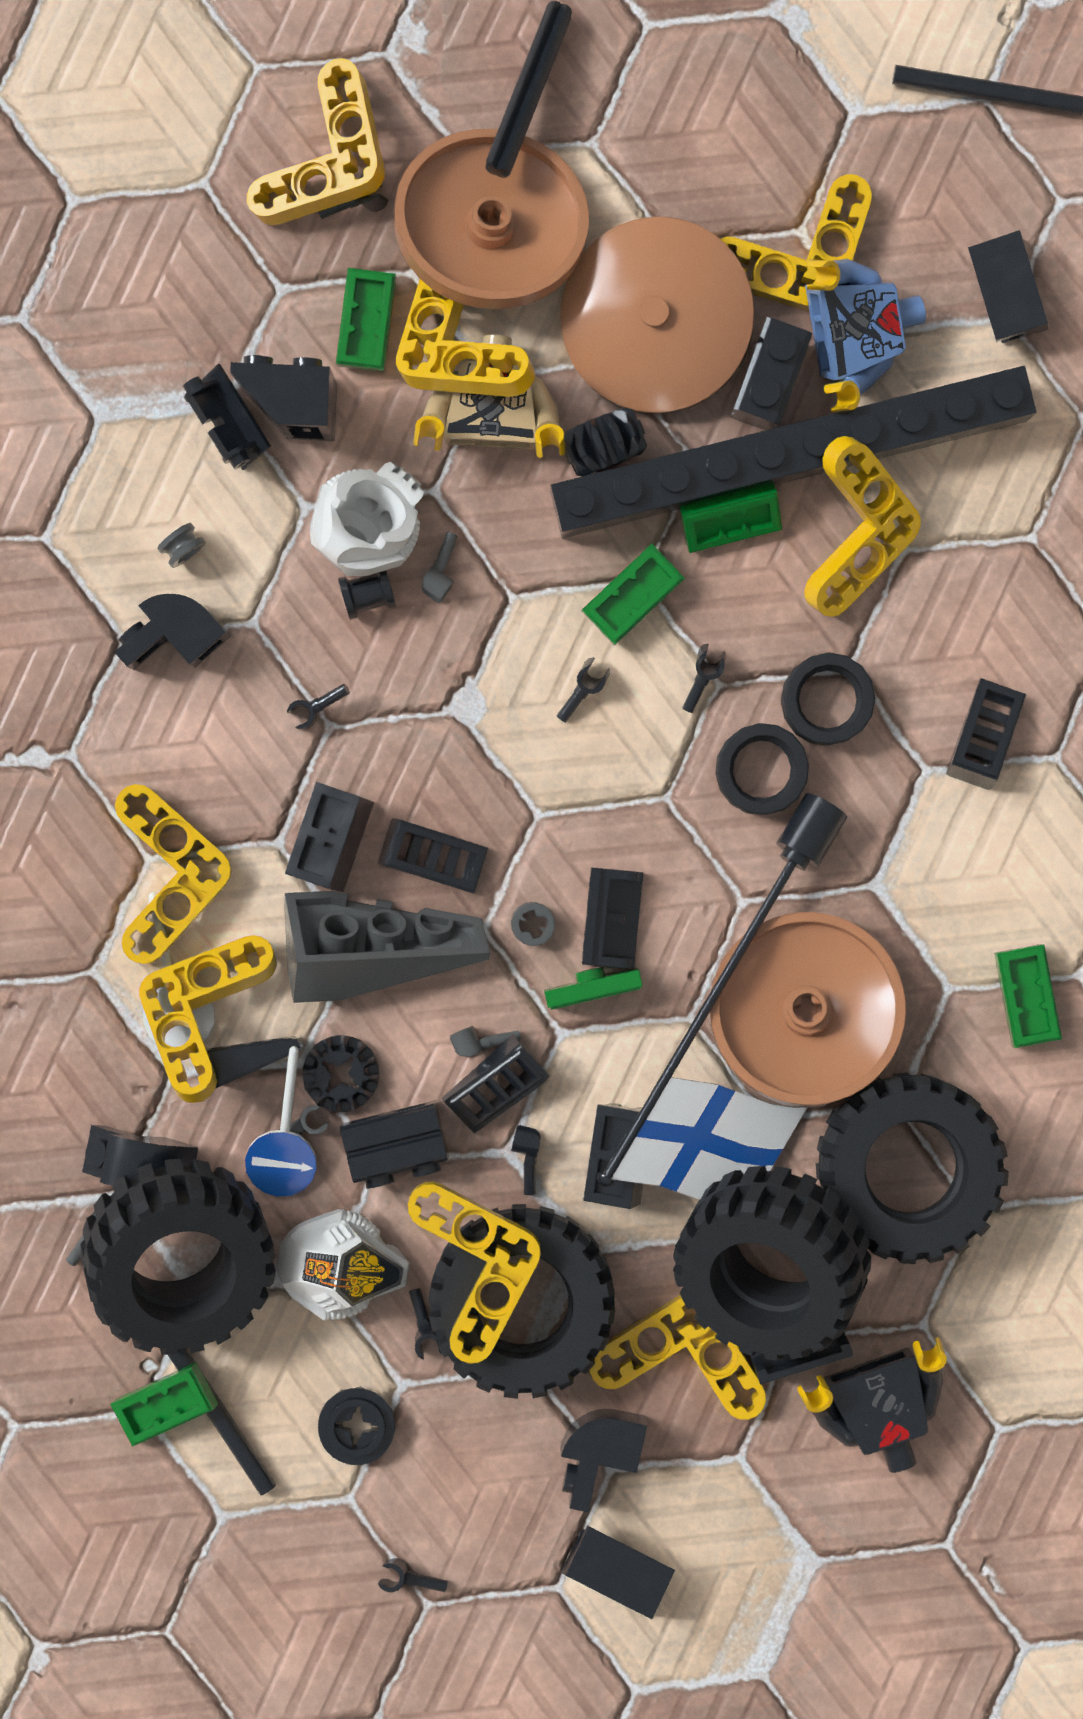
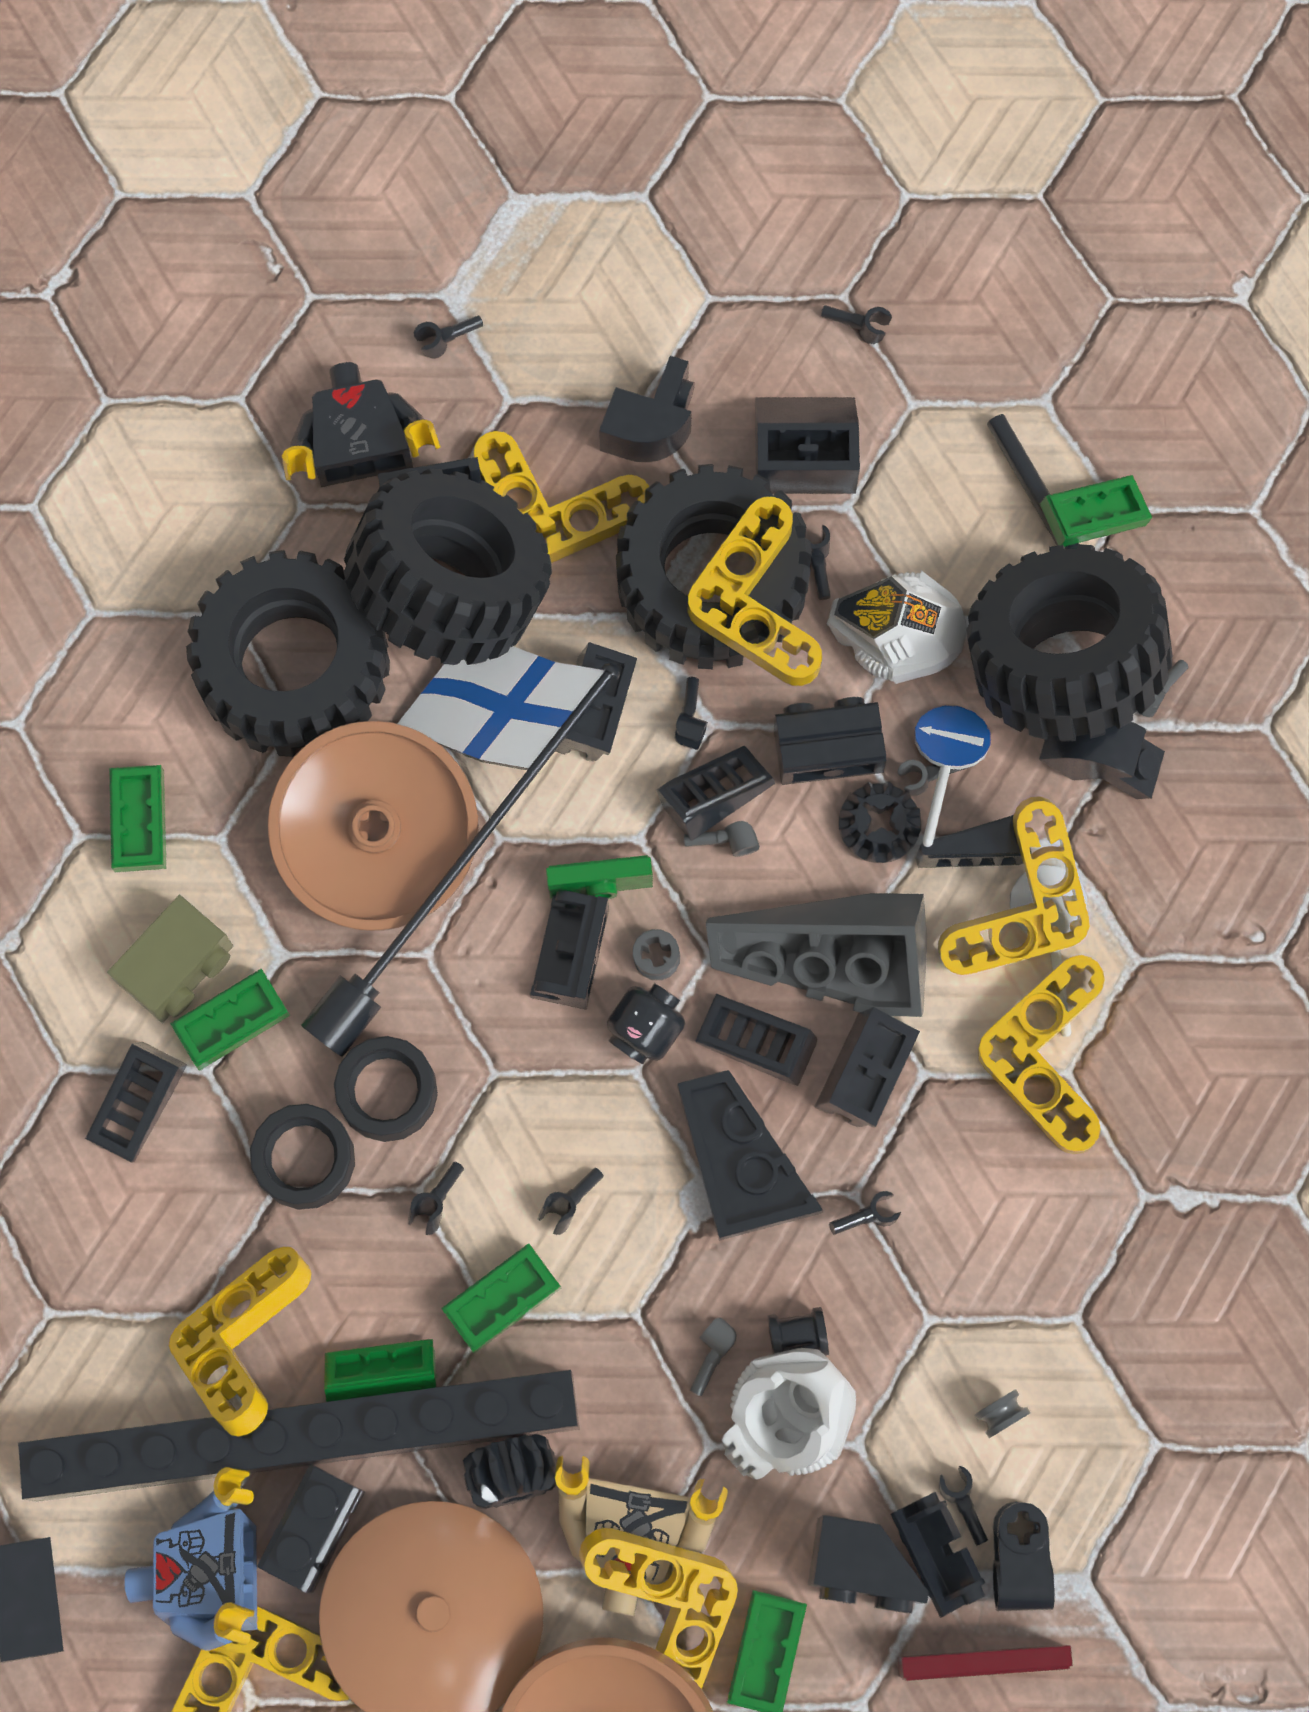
camera: 170 degrees left, 15 degrees down
black brick [114,594,231,670] -> none
black gear [318,1386,395,1465] -> none
black hinge [561,1525,675,1619] -> none
none -> olive brick [107,894,234,1024]
none -> green plate [170,968,290,1071]
none -> black hand [413,315,483,359]
none -> black head [607,983,685,1065]
none -> black wing [677,1070,823,1241]
none -> black slope [755,397,860,494]
none -> dark red tile [897,1645,1073,1681]
none -> black hand [939,1466,988,1546]
none -> black piece [993,1501,1055,1611]

